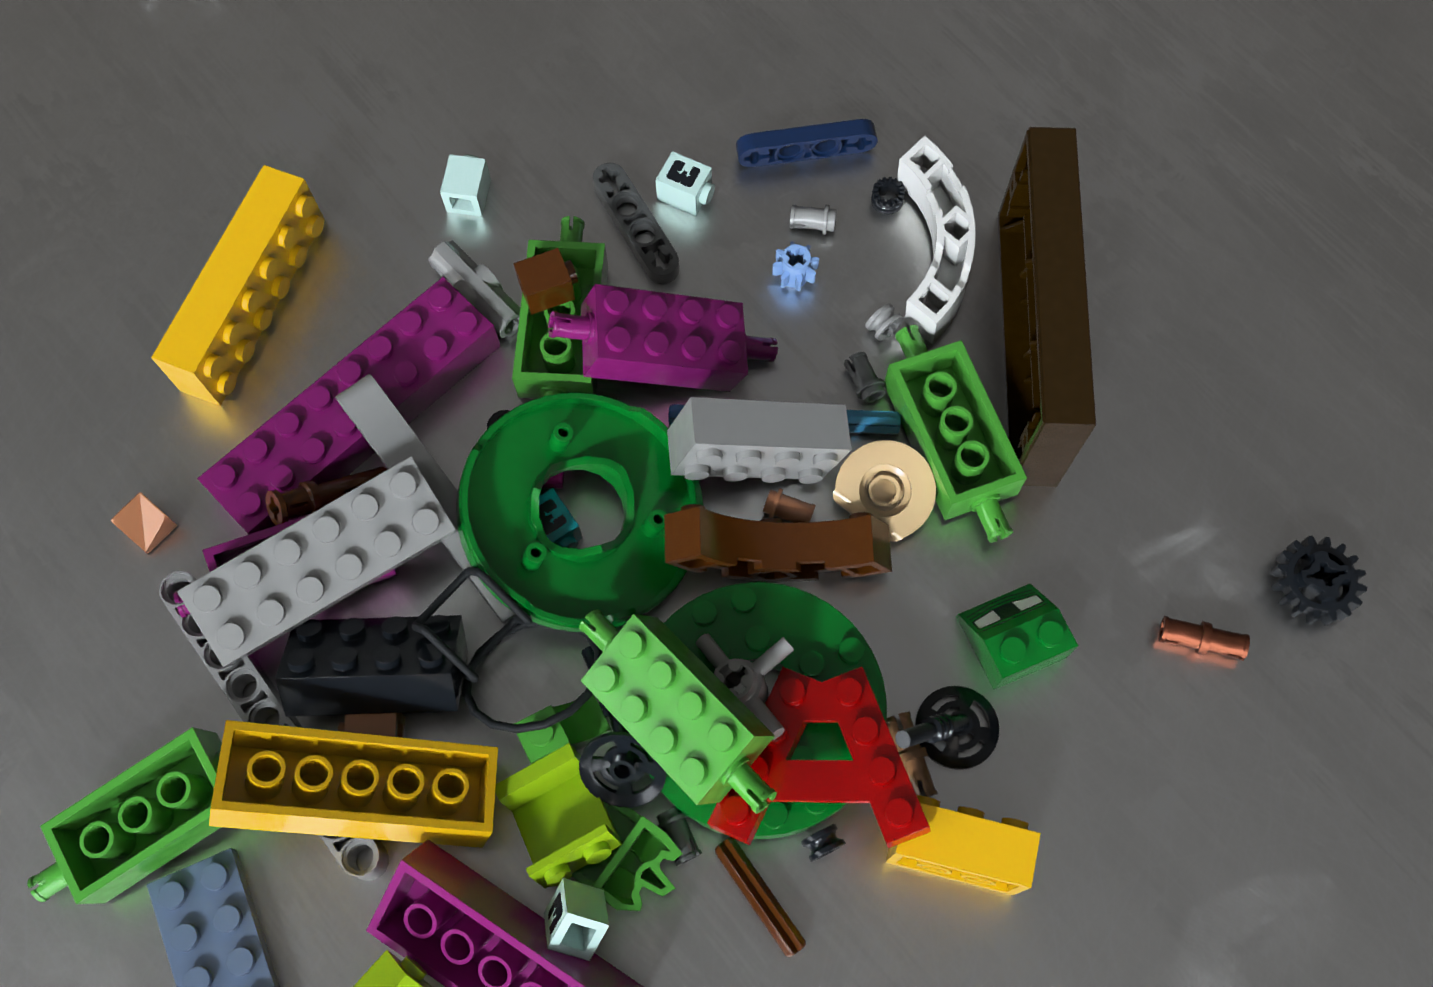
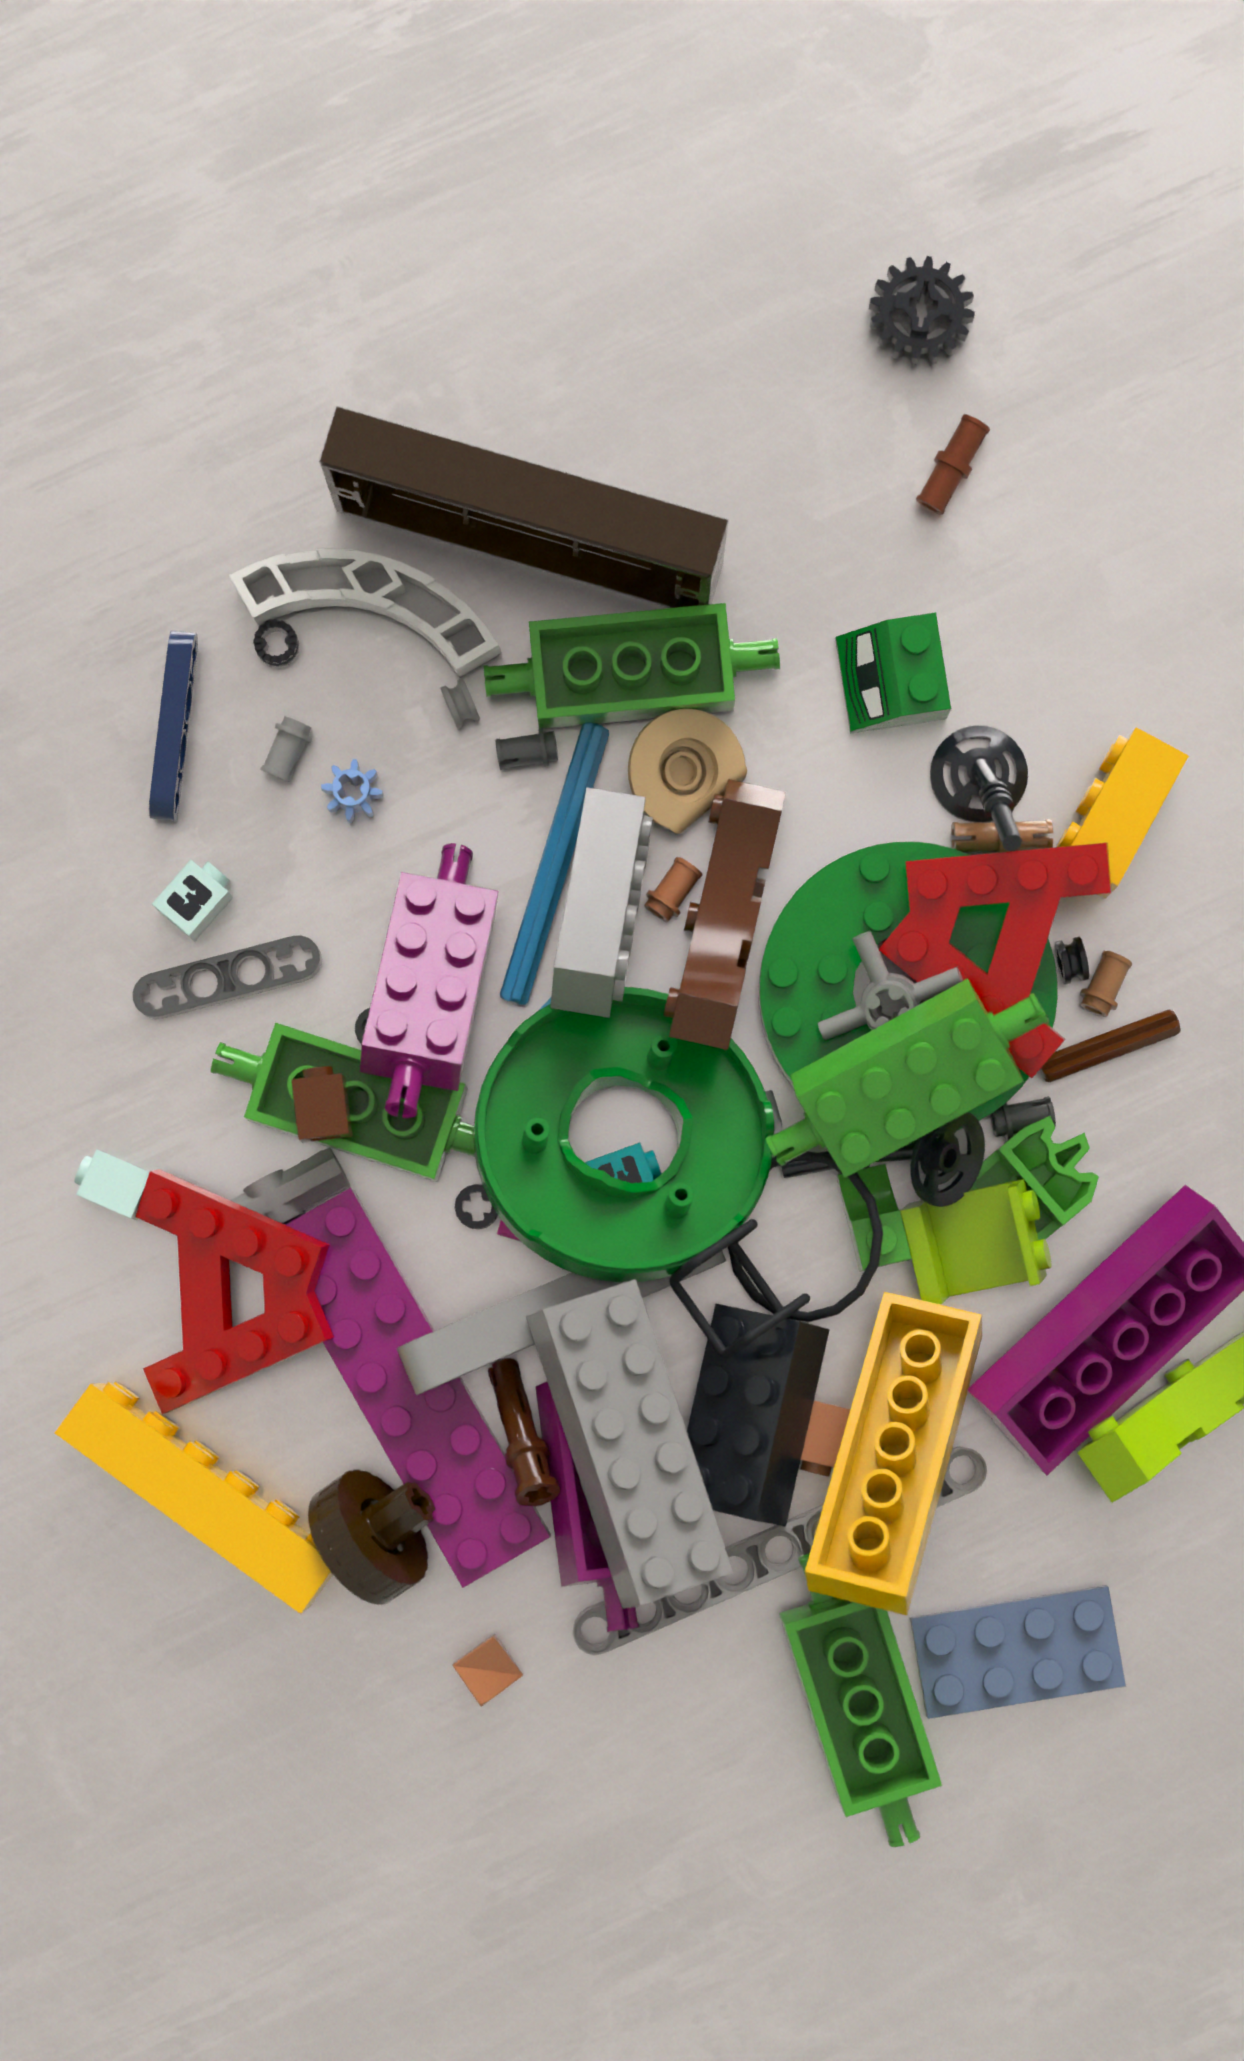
camera: 75 degrees left, 15 degrees up
light aqua brick [544,878,609,961] -> none
none -> red plate [135,1169,334,1414]
none -> dark brown piece [308,1469,435,1605]
none -> medium nougat pin [1080,950,1132,1017]

